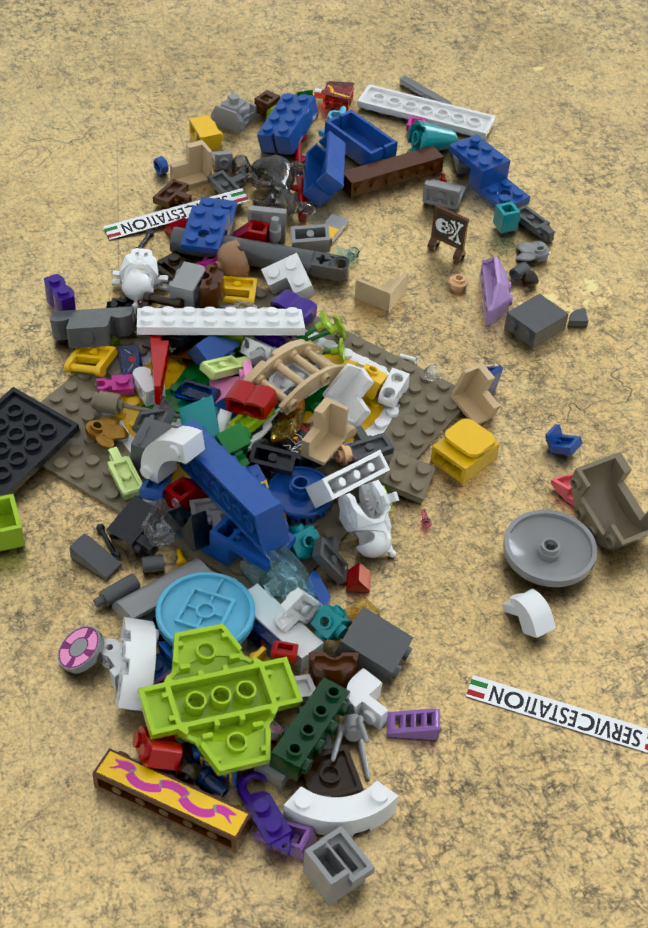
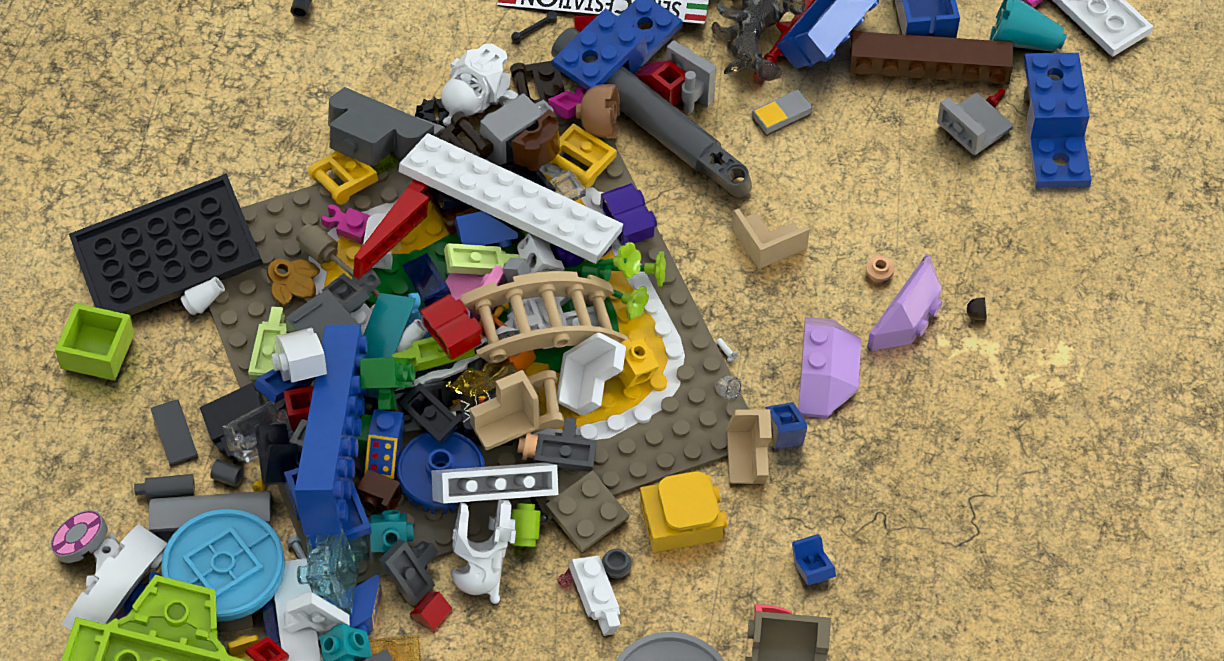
camera: 35 degrees right, 10 degrees up
dark purple brick [44,274,76,311] -> none
black hinge [96,524,121,561] -> none
clear blue tile [118,344,143,379] -> none
white brick [261,253,316,299] -> none
light grey brick [290,224,330,252] -> none
clear light blue hand [334,246,360,261] -> none
white leg [378,368,410,408] -> none
flag [428,204,469,263] -> none
teal brick [493,202,520,233] -> none
dark grey brick [504,294,569,348] -> none
dark grey hinge [509,262,530,281] -> none
light grey plate [516,241,550,262] -> none
dark grey hinge [518,205,555,243] -> none
dark grey tile [568,308,588,326] -> none
none -> white cone [181,277,225,315]
none -> white hinge [569,556,620,636]
none -> dark grey plate [602,549,632,578]
none -> lavender wedge [798,317,861,419]

